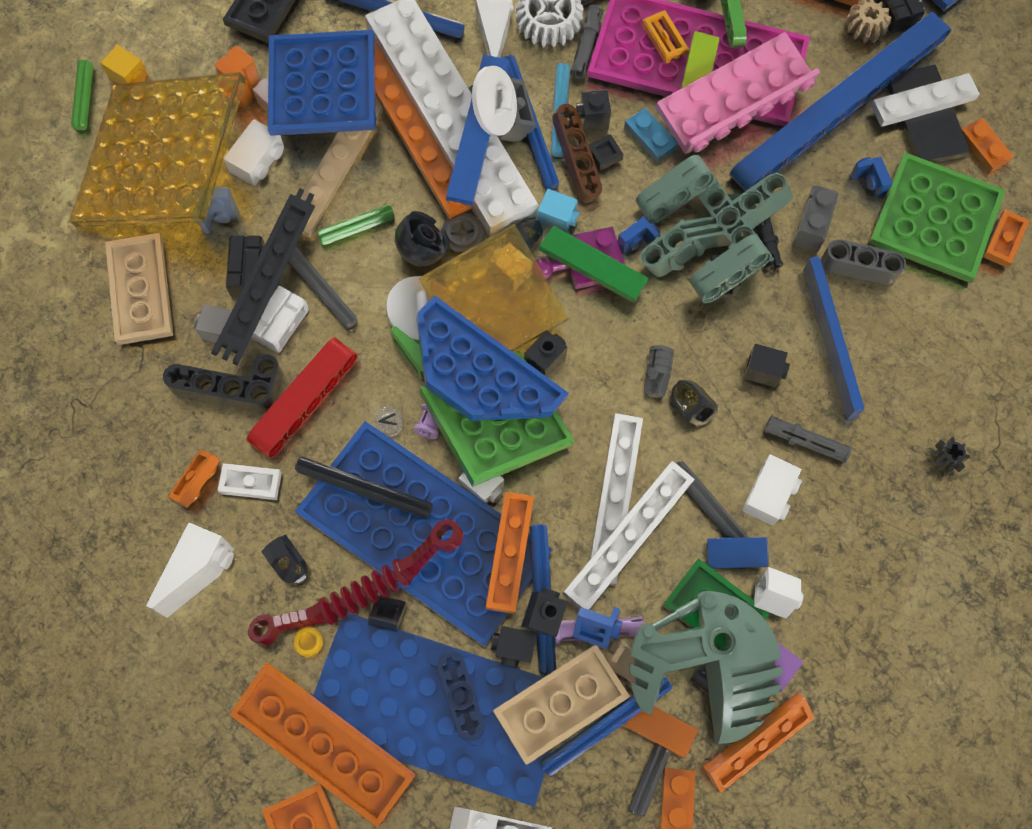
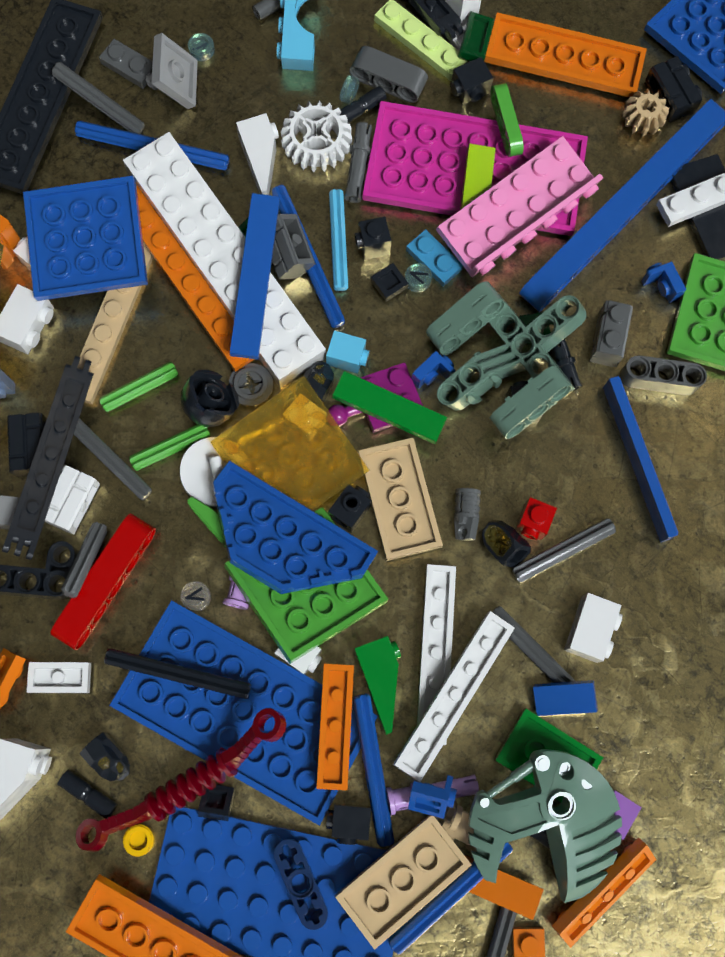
camera: 10 degrees left, 5 degrees up
white shield [472,66,517,136] -> none
black brick [521,588,568,637] -> none
reddish brown beam [552,104,602,203] -> none
light orange tile [642,10,689,64] -> none
black brick [743,343,790,387] -> none
white brick [754,567,804,619] -> none
dark grey pin [765,415,852,463] -> none
none -> black piece [57,769,118,819]
none -> dark grey axle [61,522,107,598]
none -> bright green axle [129,424,210,471]
none -> green slope [354,636,401,735]
none -> tan plate [358,437,443,561]
none -> clear light blue tile [405,263,432,292]
none -> dark grey axle [512,518,616,582]
none -> red brick [515,497,557,540]

